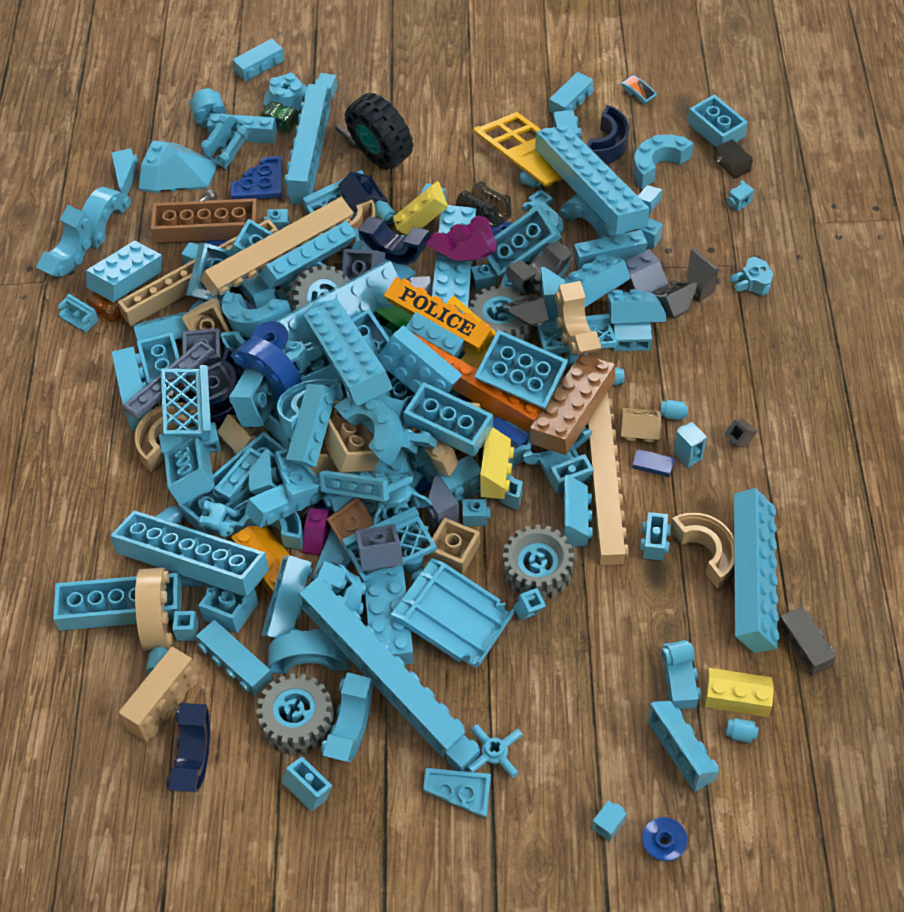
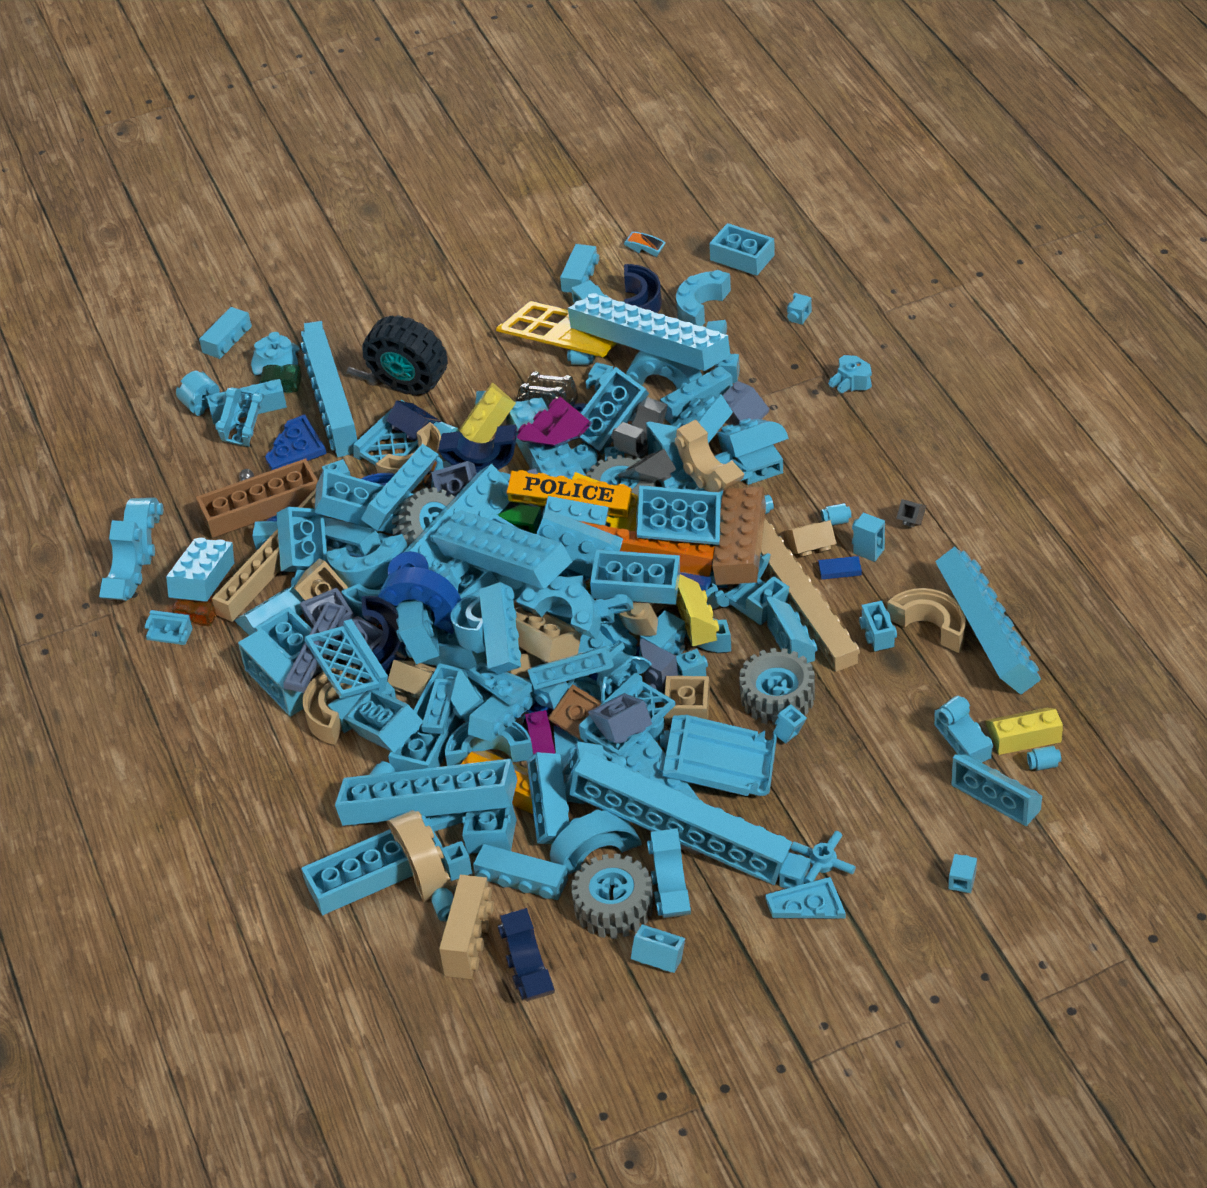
camera: 20 degrees left, 10 degrees down
medium azure slope [112,148,139,195] -> none
medium azure wedge [139,141,219,193] -> none
medium azure animal [199,500,240,538] -> none
tan brick [200,197,354,297] -> none
blue dish [642,817,688,861] -> none
dark grey slope [654,281,697,318] -> none
dark grey slope [687,248,719,302] -> none
clear smoke brick [714,139,753,179] -> none
dark grey brick [778,606,837,676] -> none

